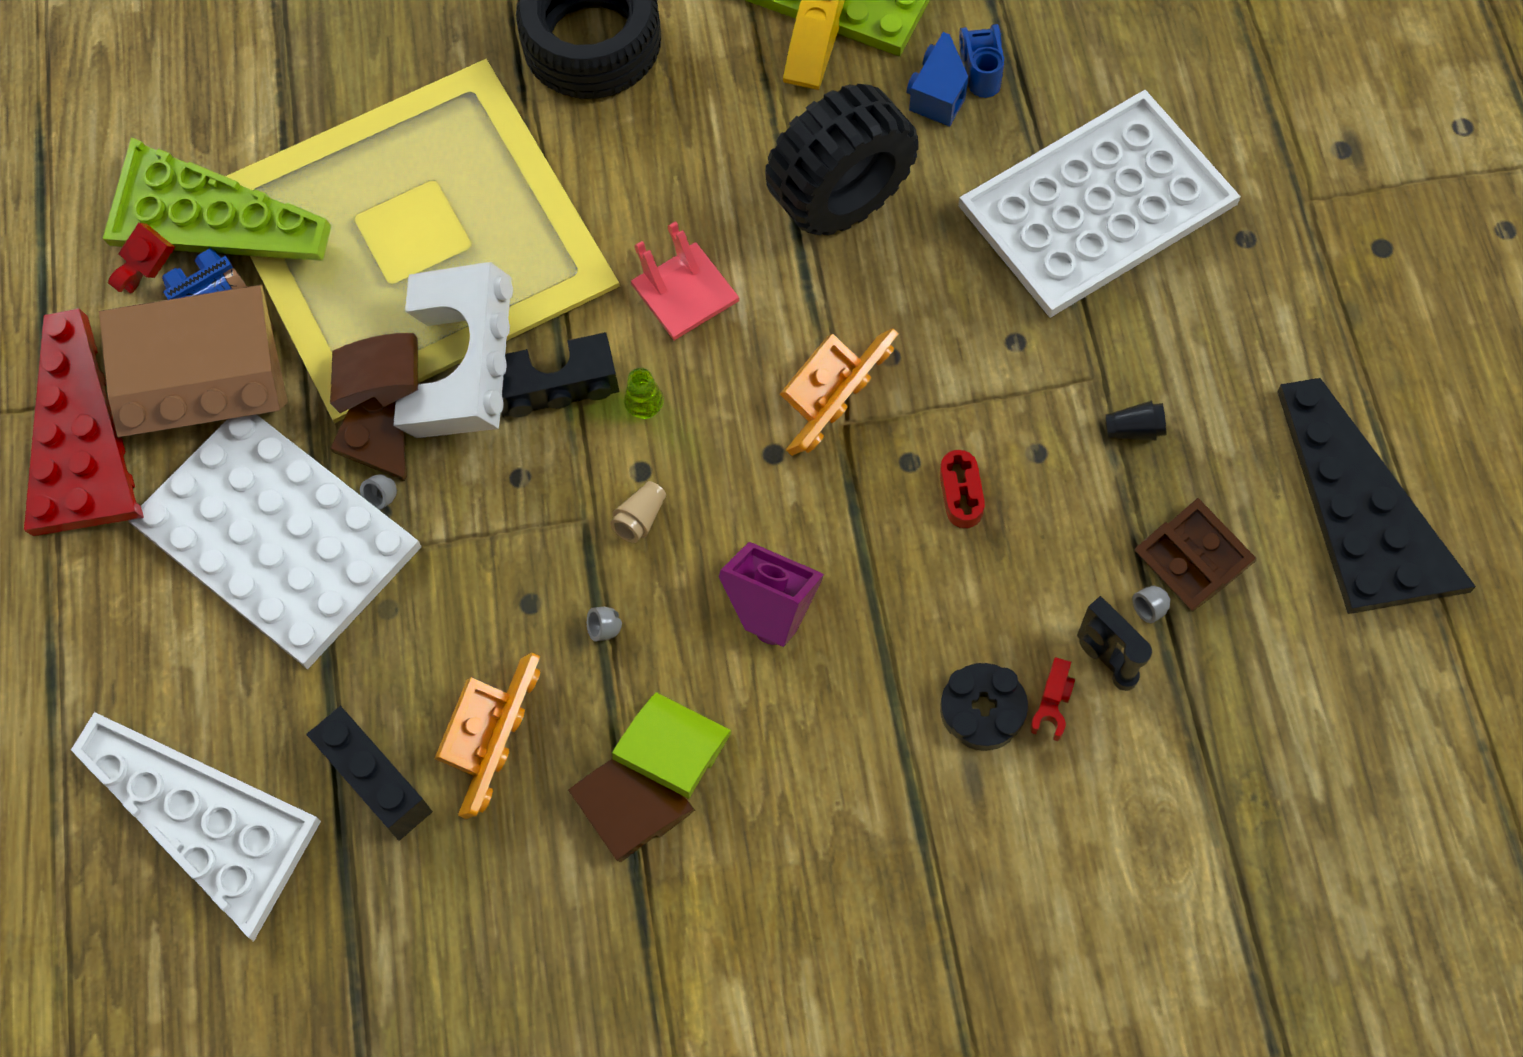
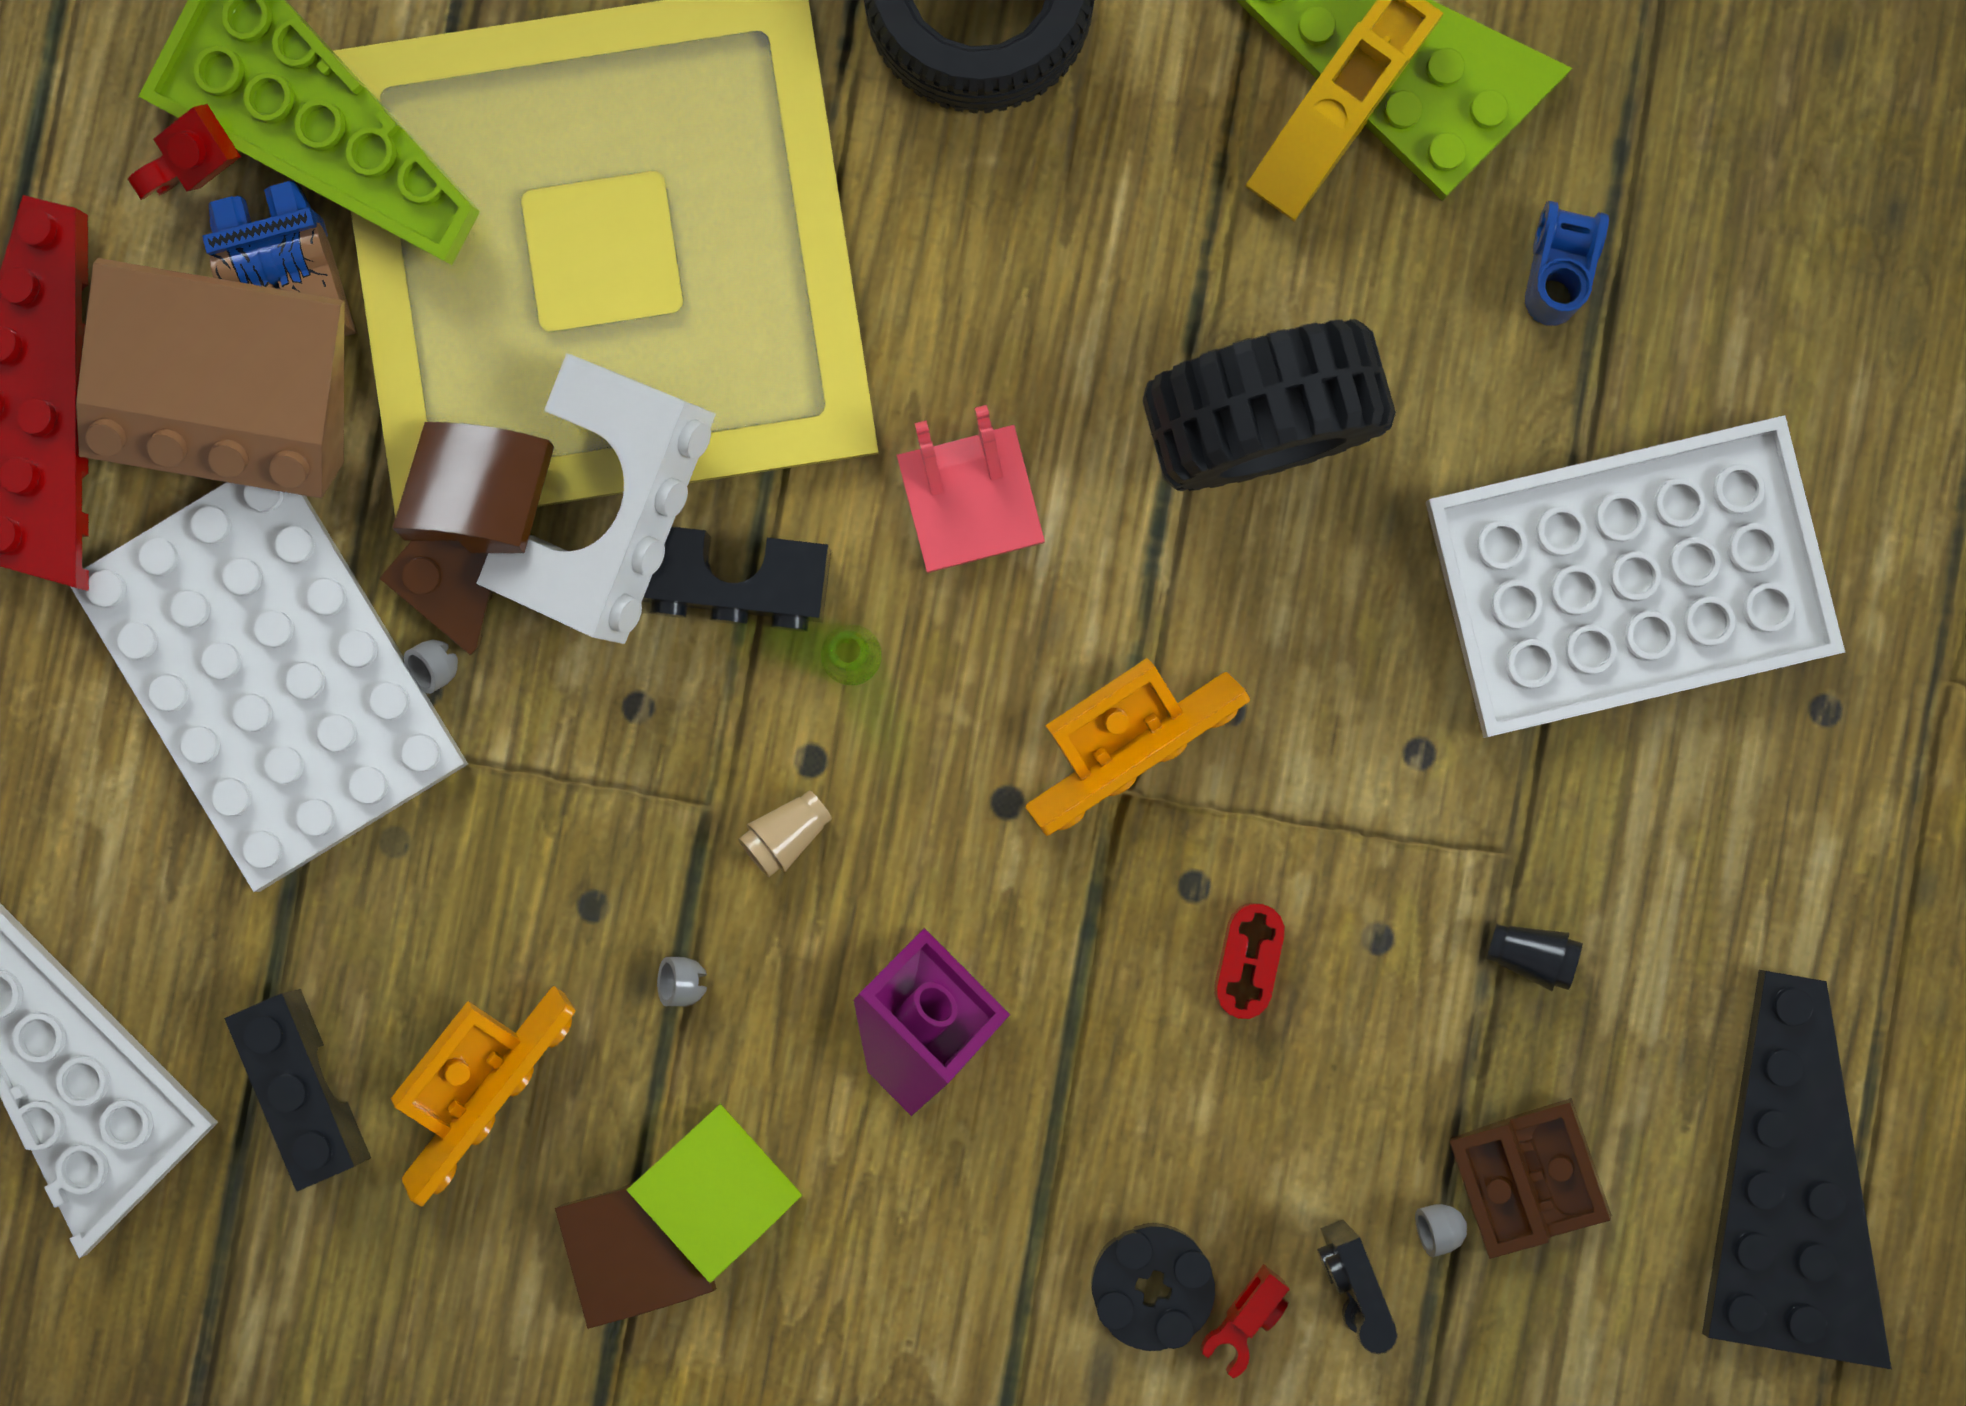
camera: 15 degrees right, 20 degrees up
blue slope [906,32,968,127] -> none

